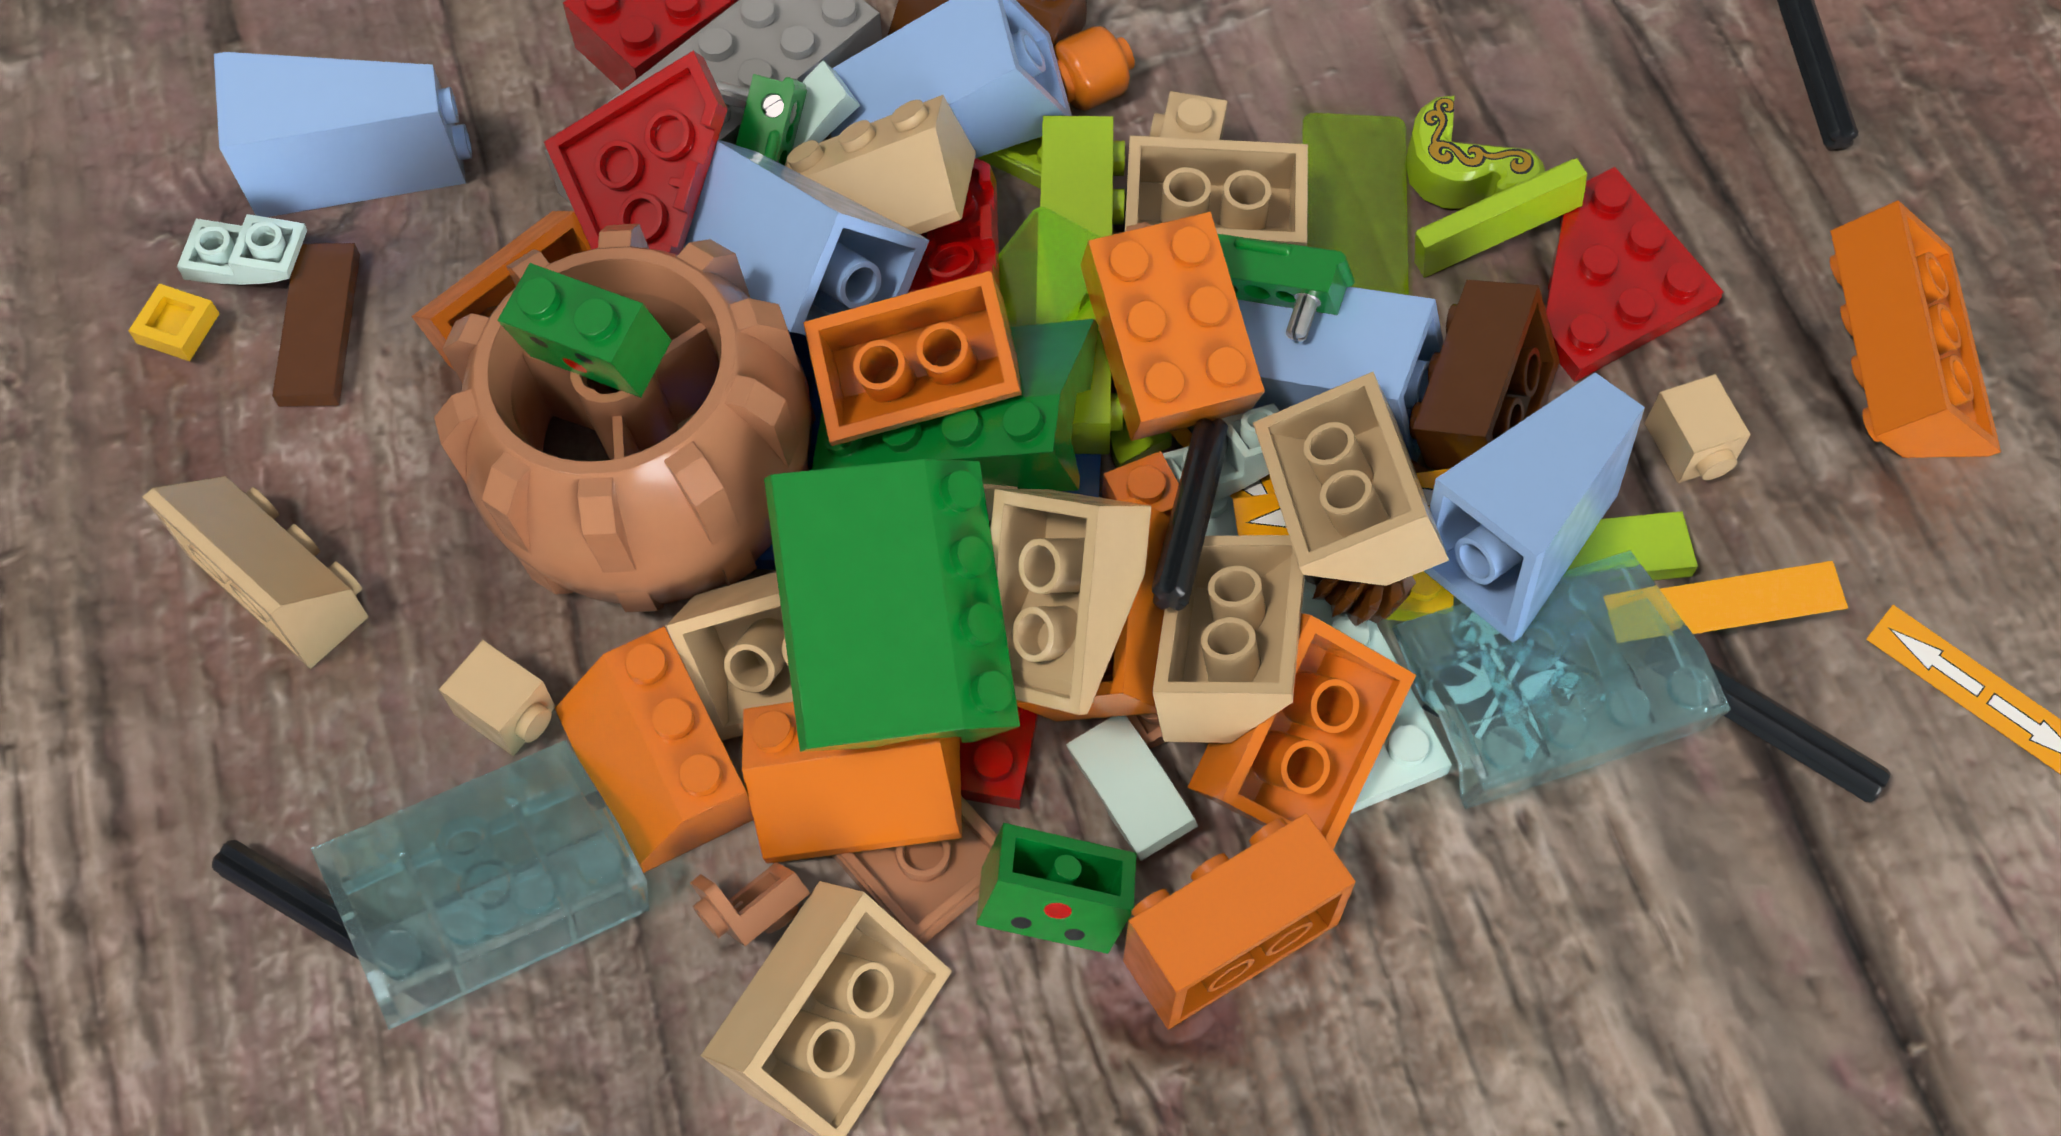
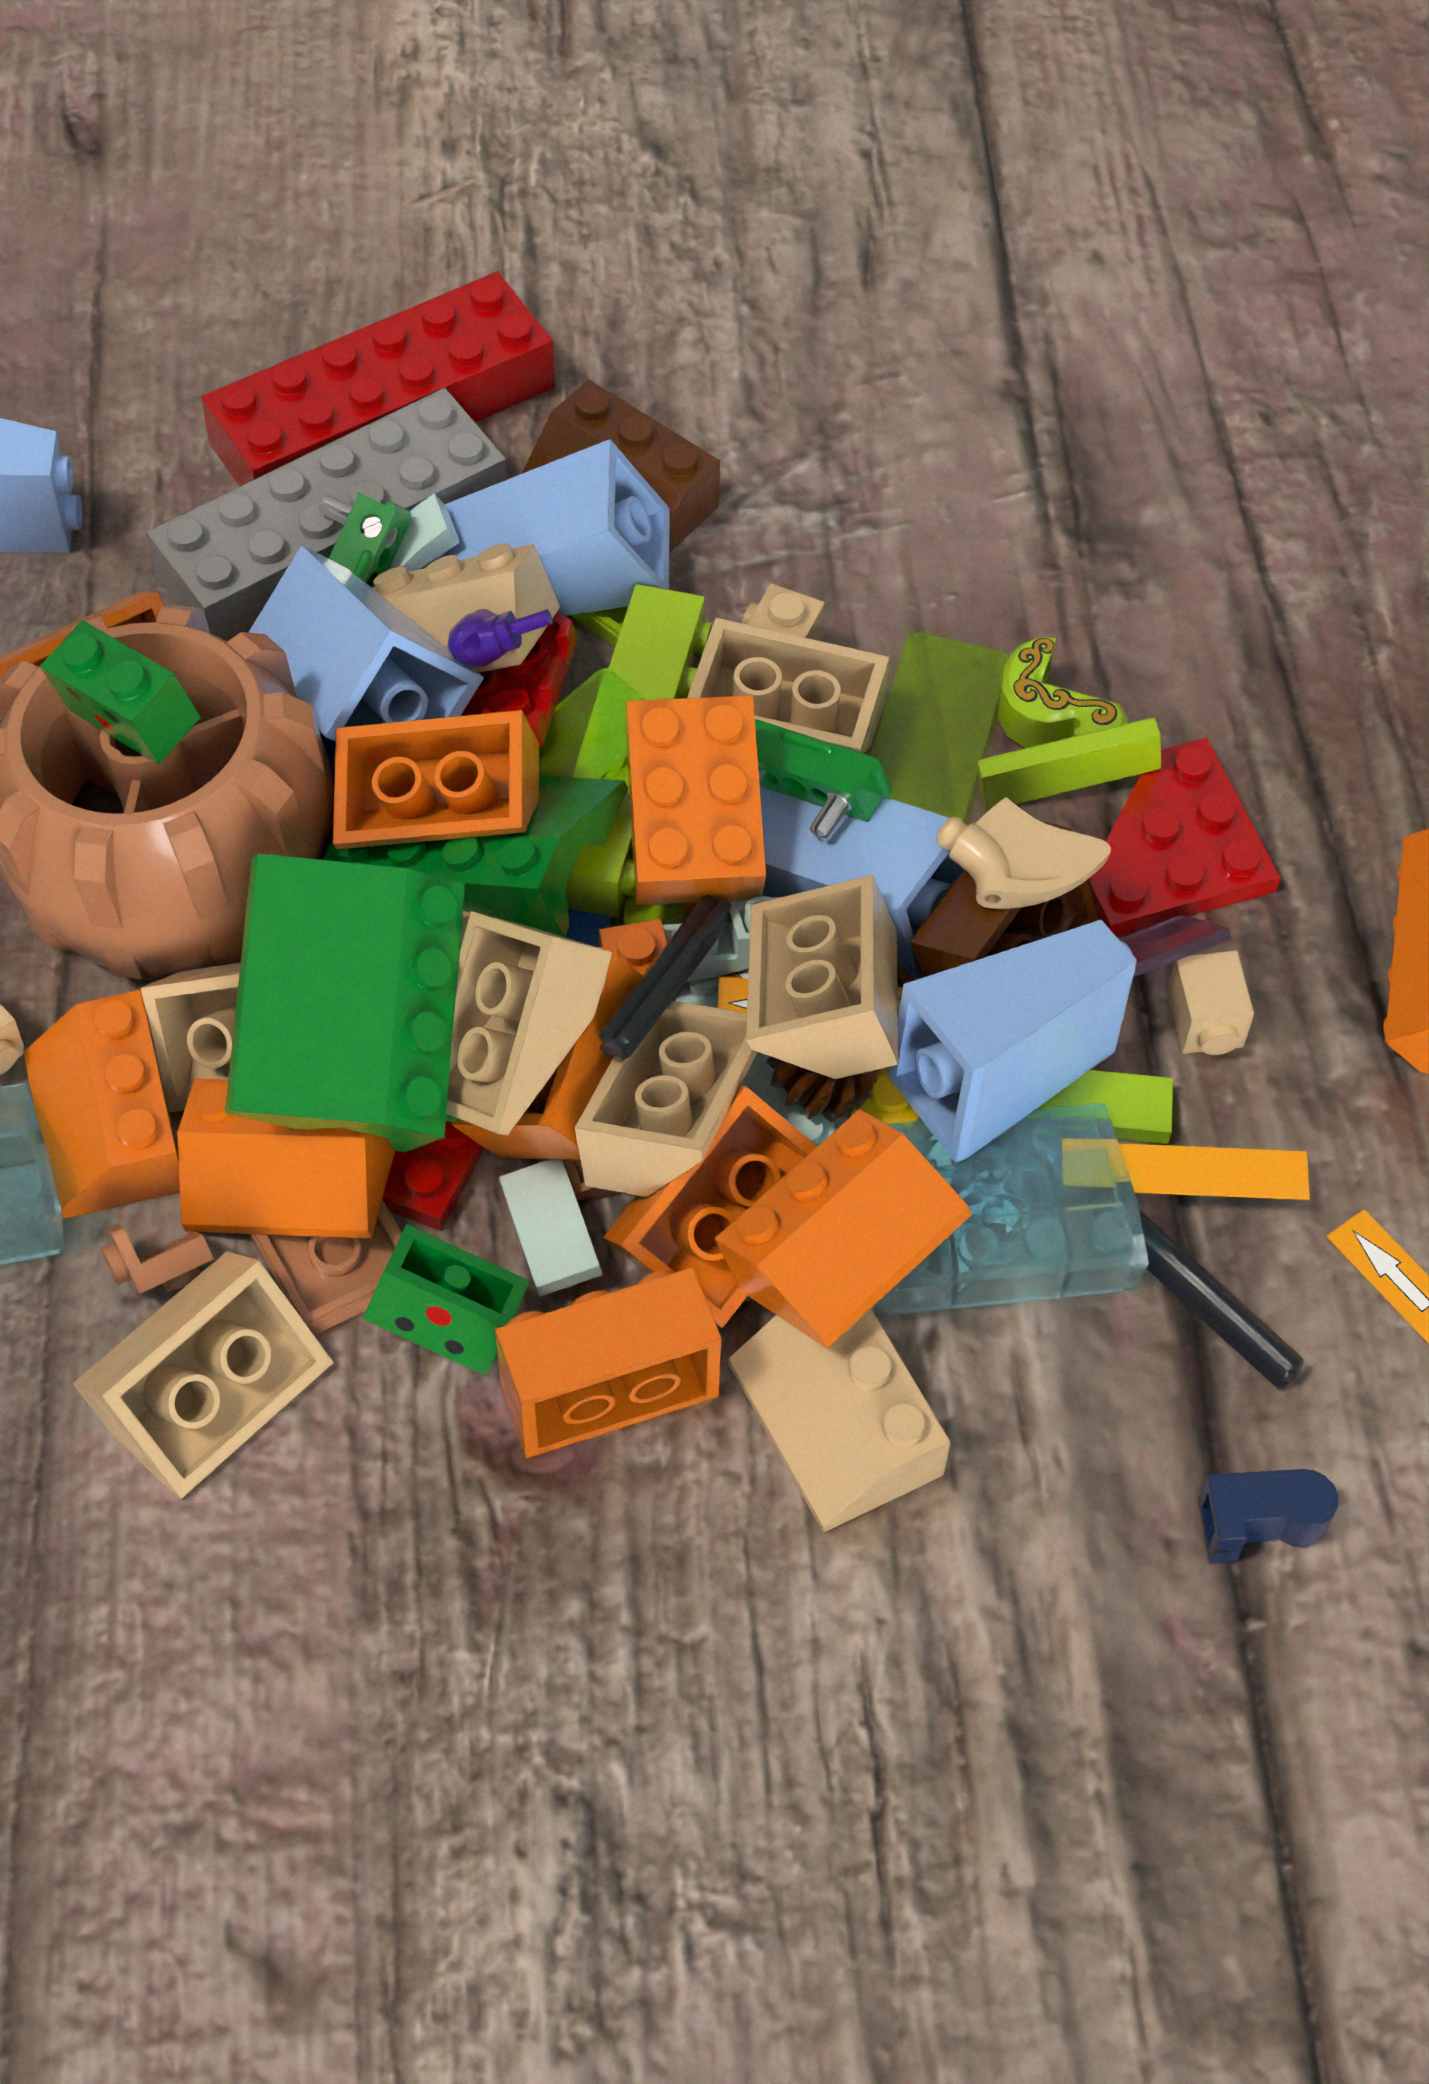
camera: 10 degrees right, 5 degrees down
red plate [544,50,728,255] -> none
orange head [1054,26,1135,111] -> none
none -> dark purple piece [447,609,553,668]
none -> orange slope [714,1109,972,1348]
none -> tan slope [728,1309,951,1533]
none -> tan arm [936,797,1111,909]
none -> piece [1119,914,1232,977]
none -> dark blue leg [1198,1469,1338,1564]

